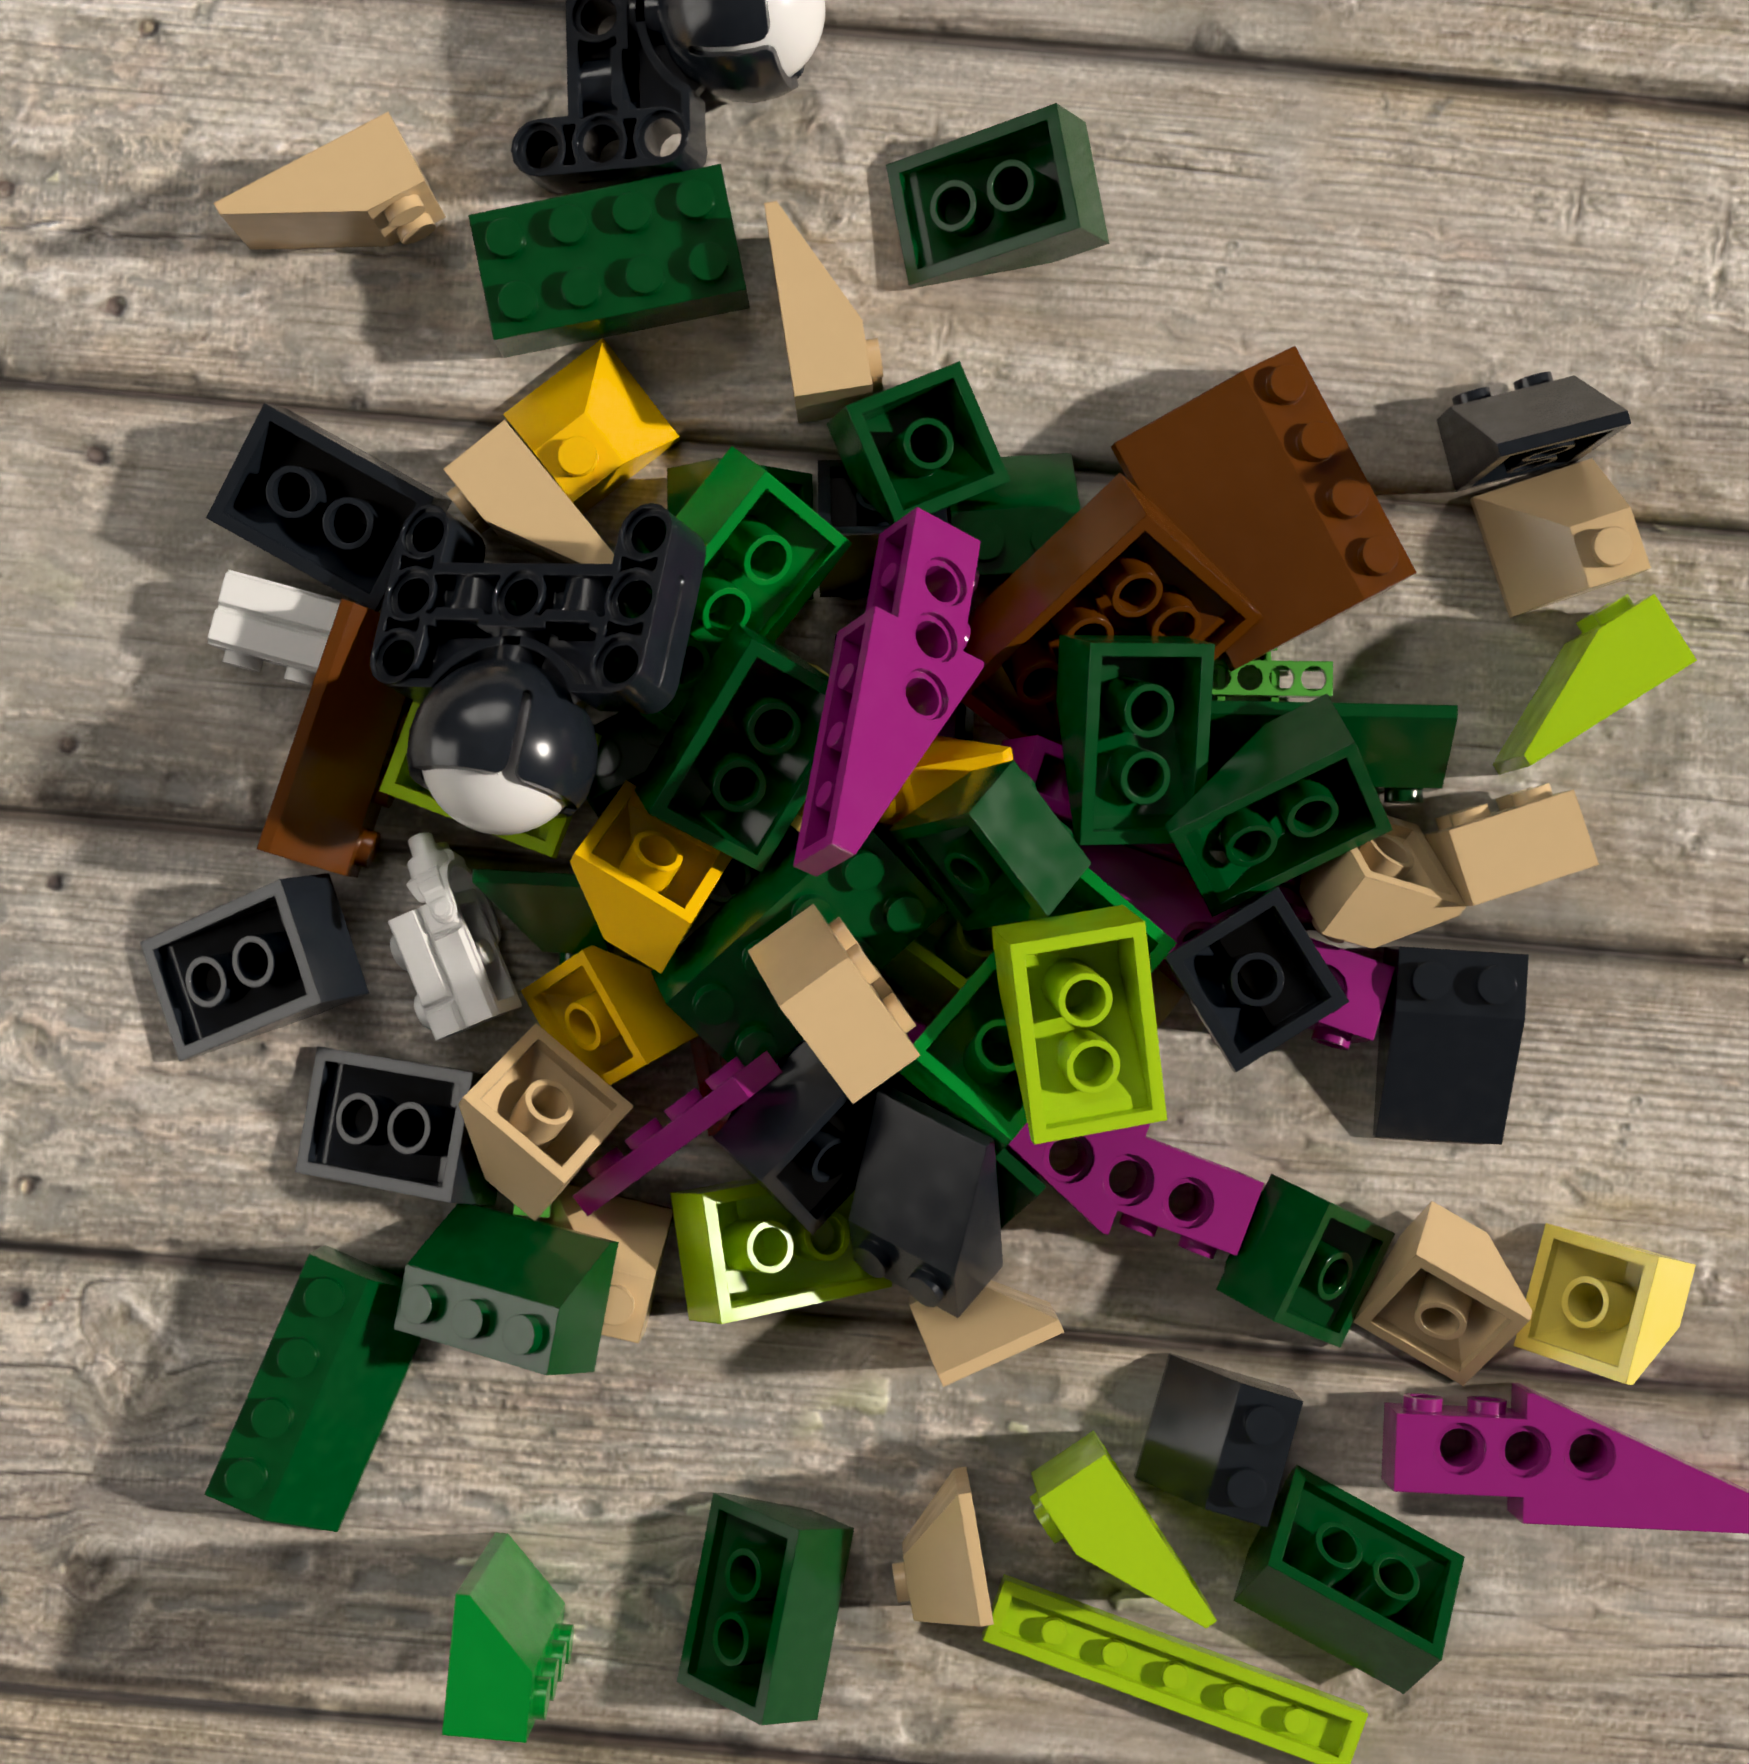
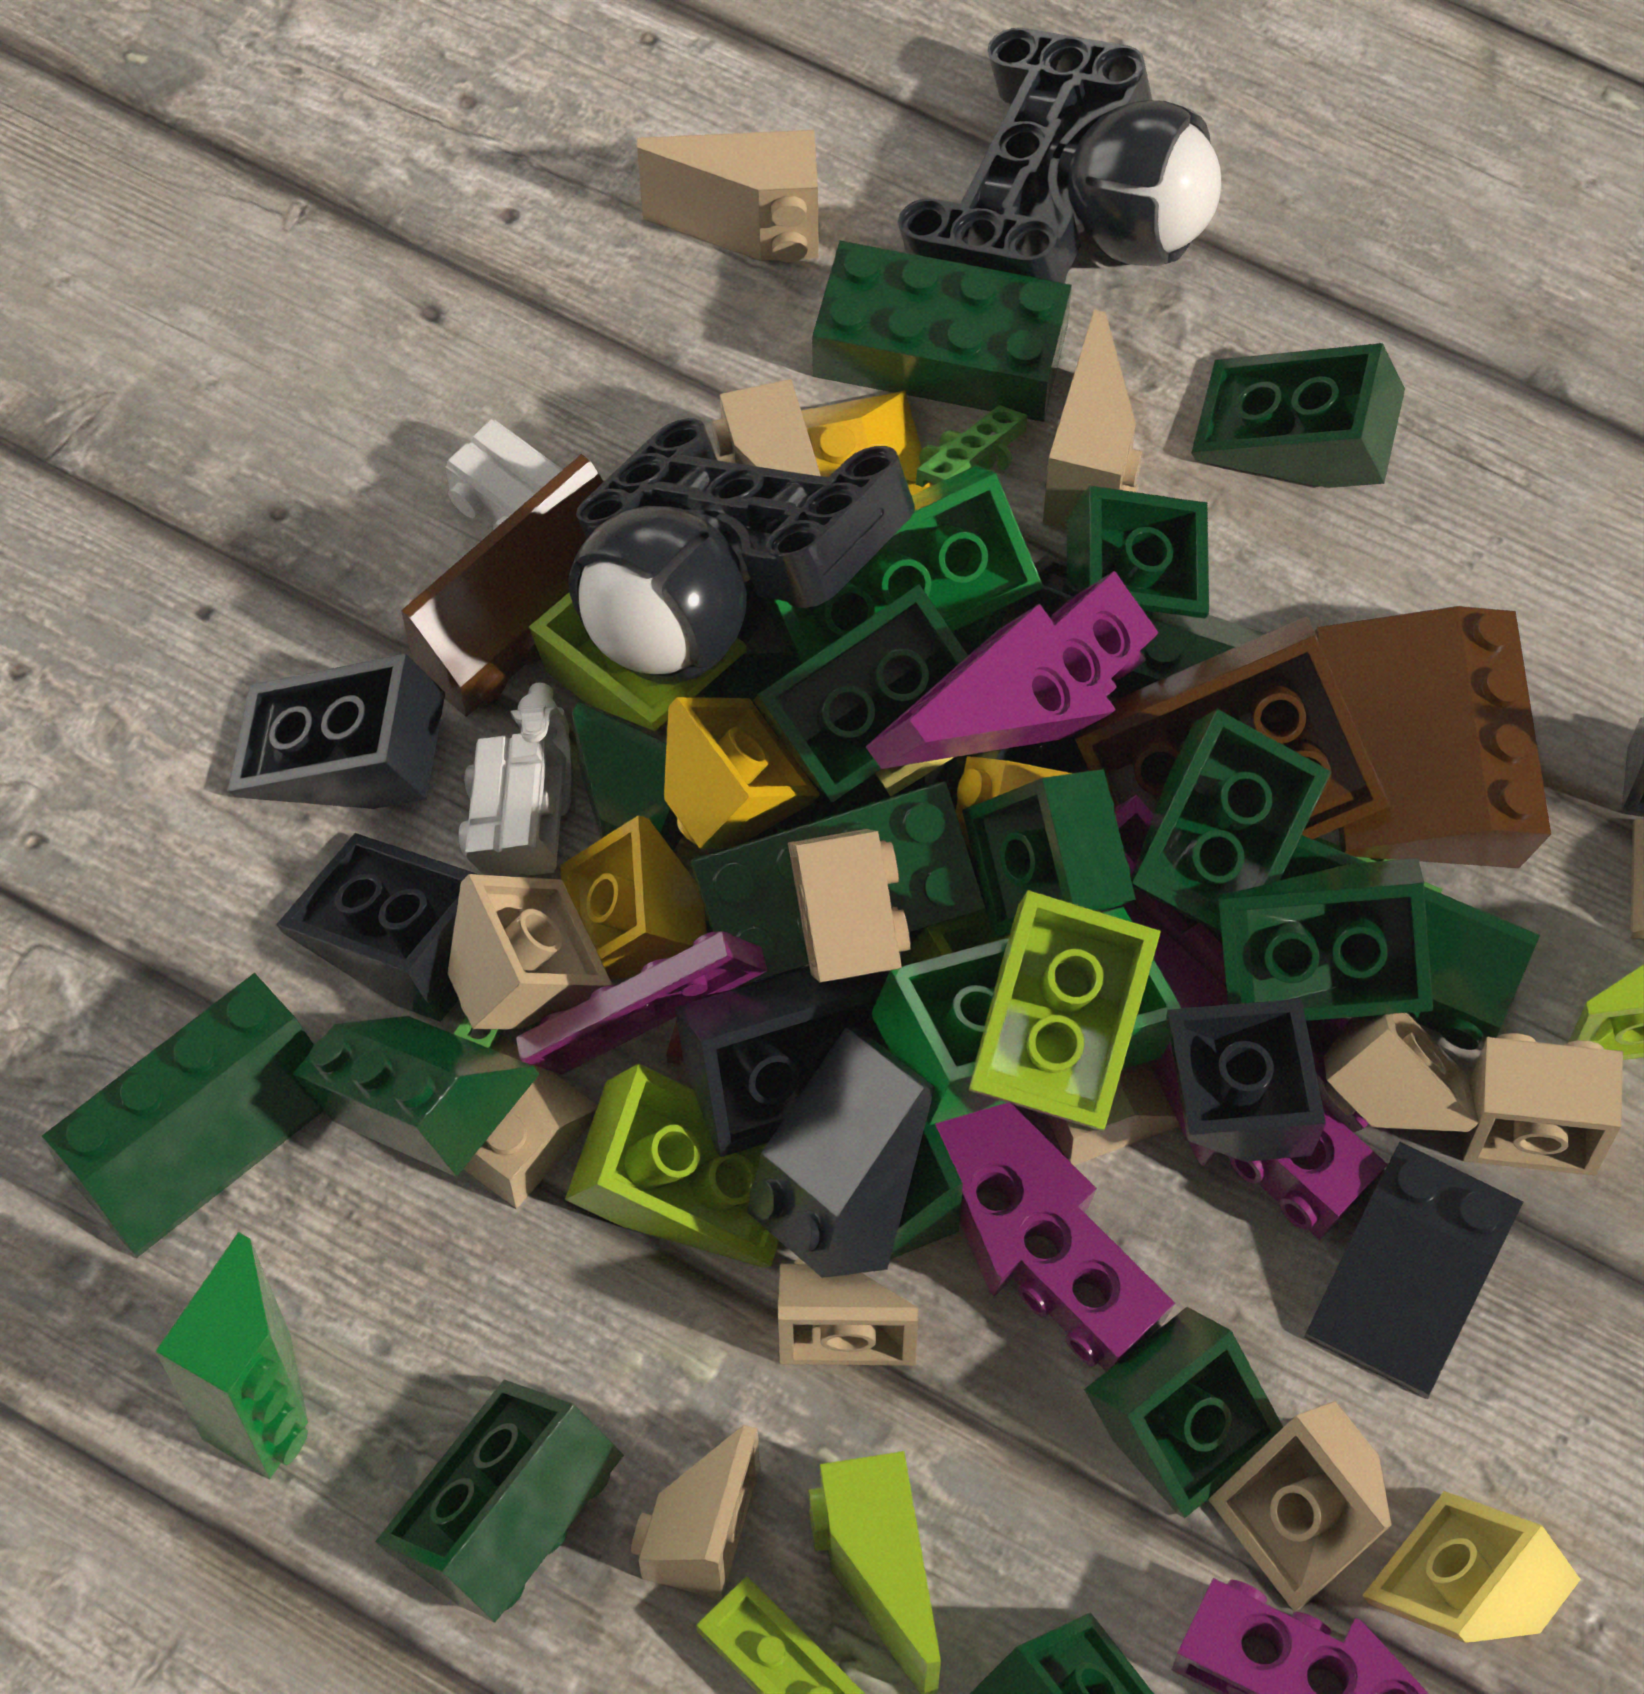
camera: 30 degrees right, 25 degrees down
black slope [206,403,452,612] -> none
black slope [1134,1353,1303,1527] -> none
none -> bright green piece [916,405,1027,487]

